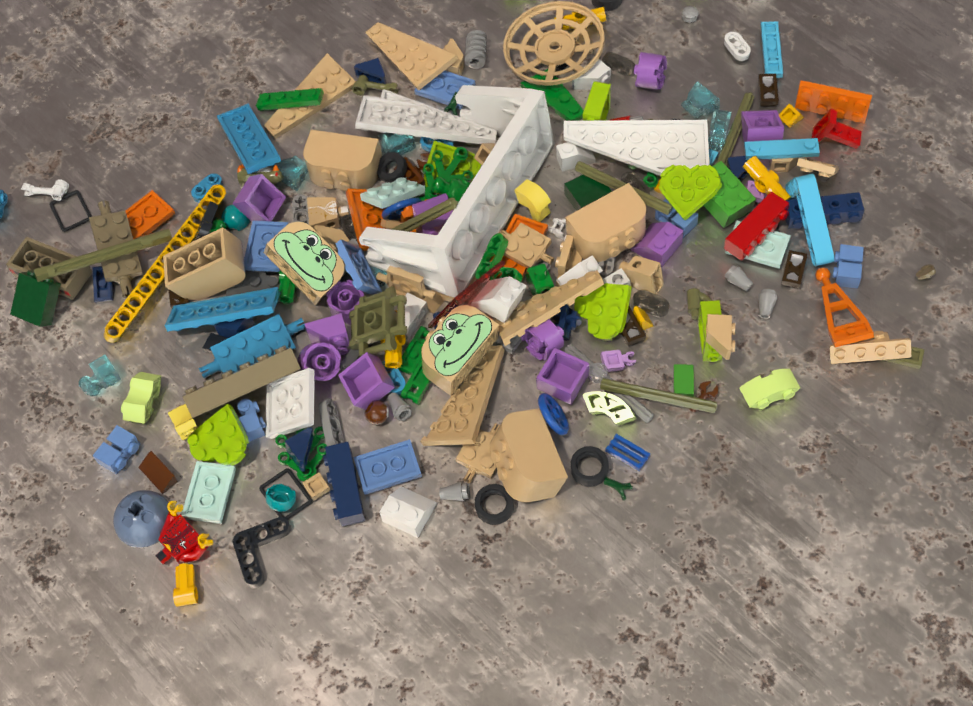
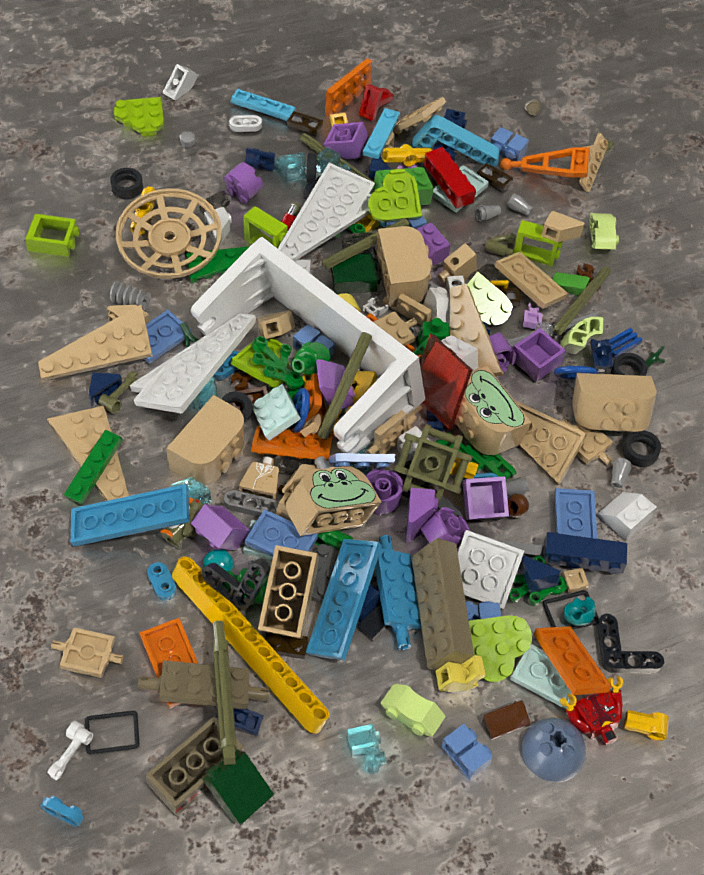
camera: 80 degrees left, 5 degrees down
none -> tan plate [51,628,124,678]
none -> dark blue hips [245,148,276,171]
none -> black tyre [306,153,317,184]
none -> tan plate [495,252,568,309]
none -> orange plate [533,626,612,695]
none -> dark blue hips [590,339,613,372]

